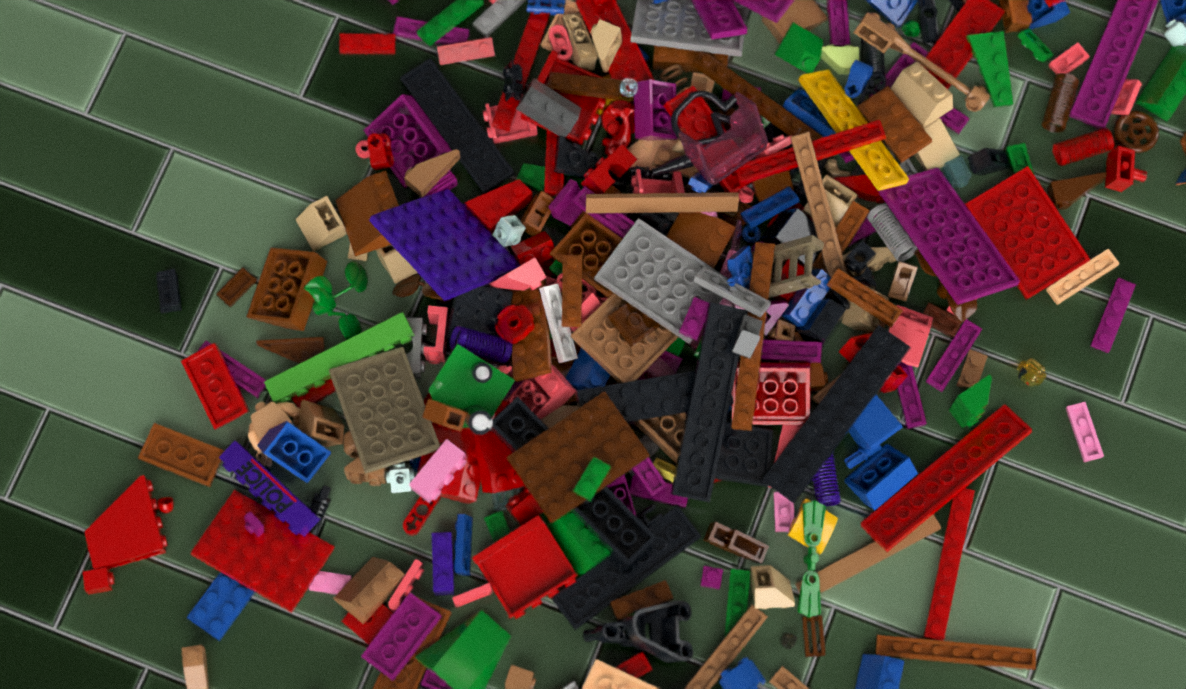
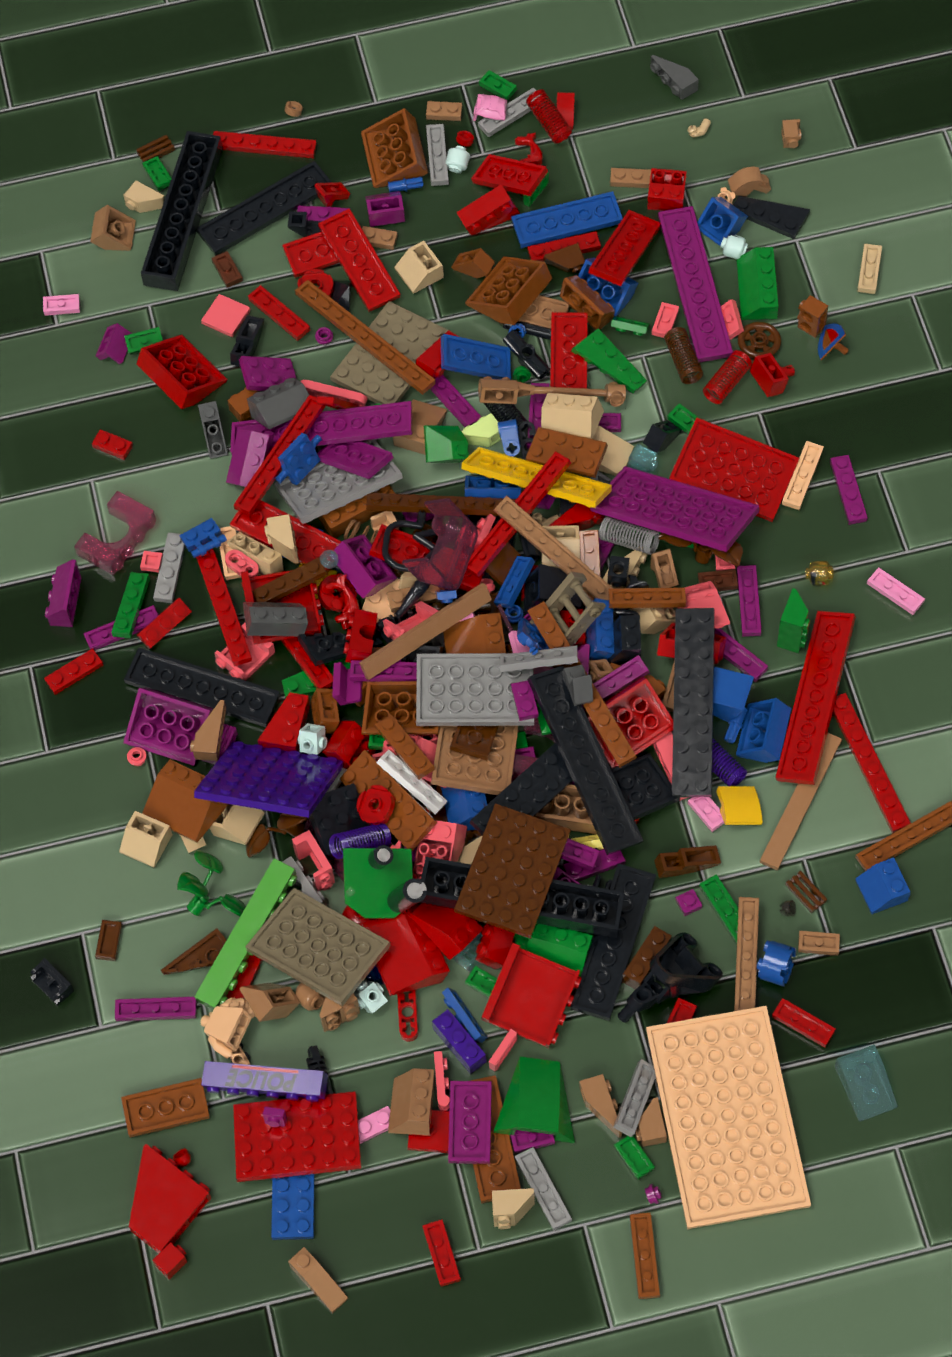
camera: 30 degrees left, 10 degrees down
red plate [181,343,250,430] -> none
dark orange slope [246,248,328,331] -> none
blue slope [257,421,332,483] -> none
red piece [367,133,394,170] -> none
bright pink brick [409,439,467,503] -> none
dark orange slope [422,398,467,431] -> none
coral slope [490,258,547,291] -> none
black hinge [503,60,523,101] -> none
green plate [573,457,611,502] -> none
tan slope [751,565,795,609] -> none
piece [797,500,826,618] -> none
medium nougat plate [956,349,988,389] -> none
reddish brown slope [1047,172,1107,210] -> none

